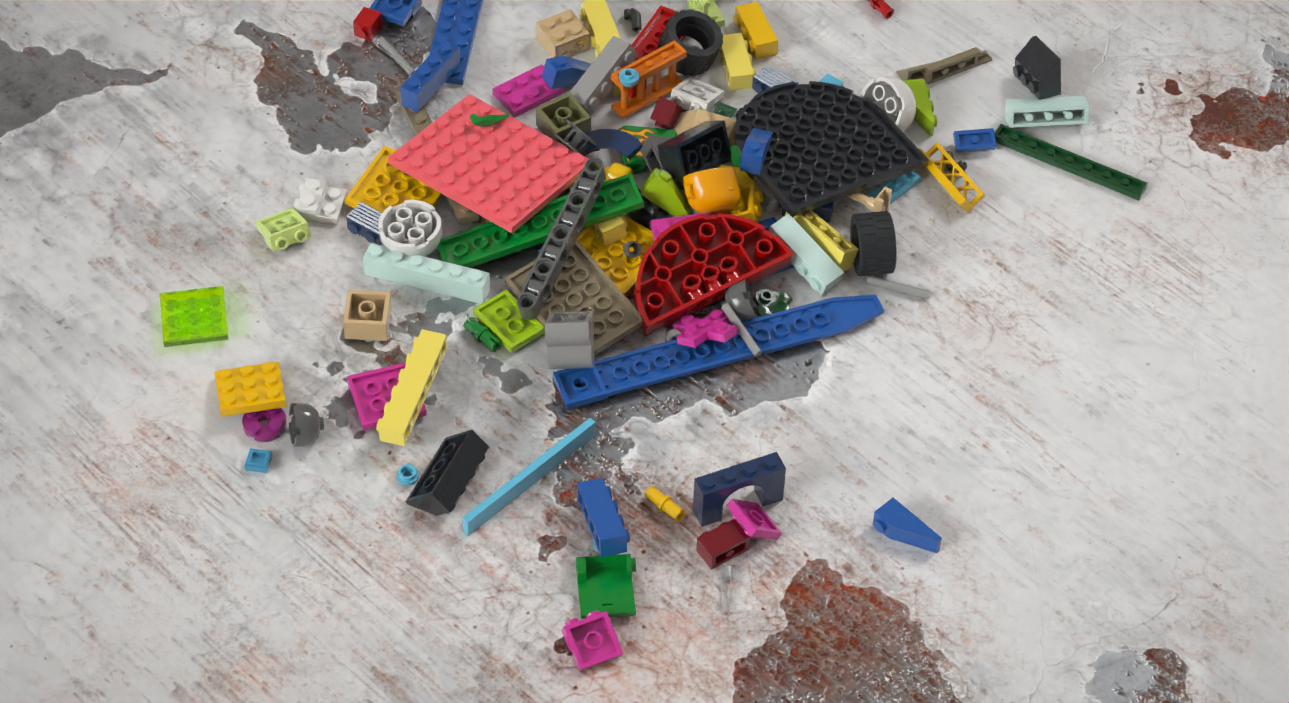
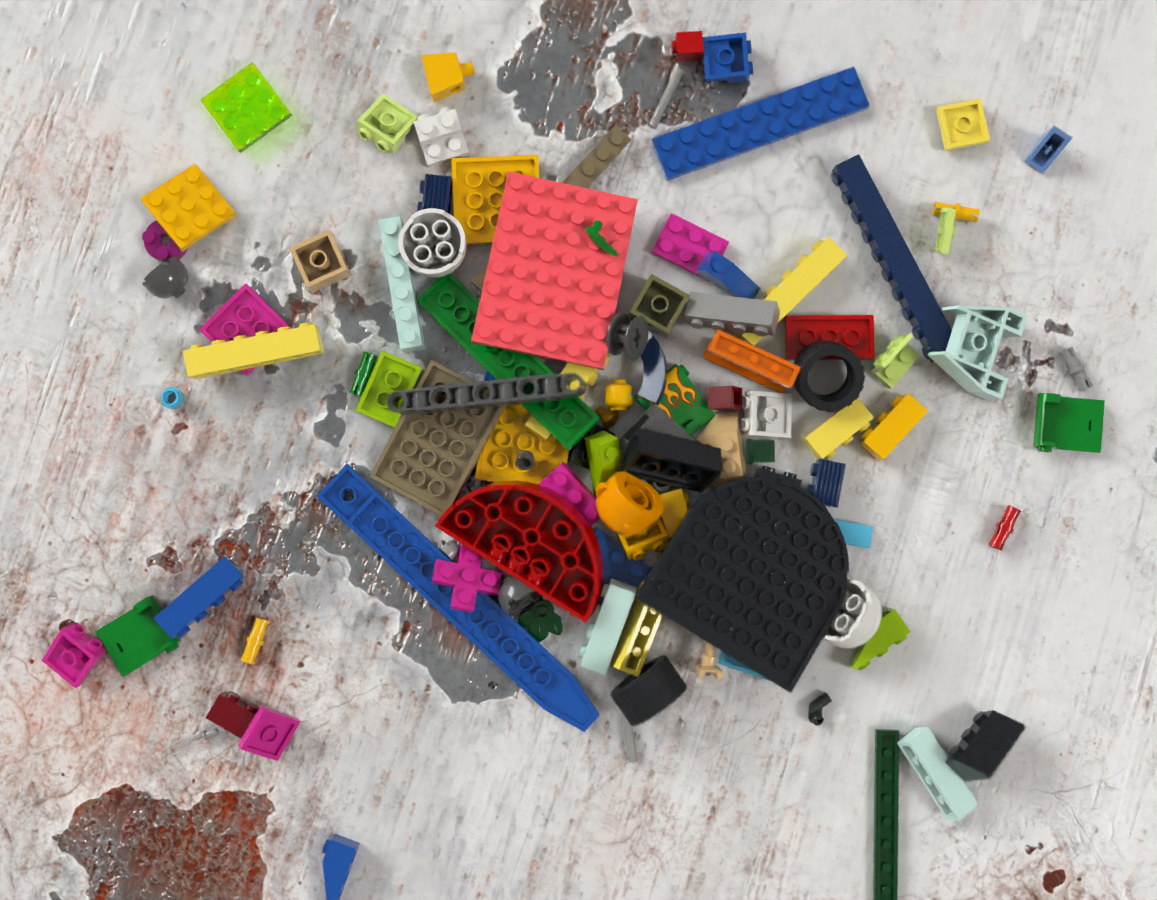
camera: 65 degrees right, 35 degrees up
dark azure tile [245,448,272,473] -> none
blue brick [400,41,460,112] -> none
black slope [405,429,489,516] -> none
medium azure tile [462,418,596,536] -> none
tan brick [536,9,590,58] -> none
light grey brick [545,311,594,369] -> none
medium azure plate [619,68,639,87] -> none
pearl dark grey arm [624,8,642,31] -> none
dark blue arch [693,452,786,527] -> none
light grey bar [721,303,762,357] -> none
green tile [731,145,740,166] -> none
blue slope [740,128,773,175] -> none
dark tan wedge [896,47,992,85] -> none
yellow fence [919,142,986,212] -> none
blue plate [953,128,996,153] -> none
none -> yellow torso [421,53,475,102]

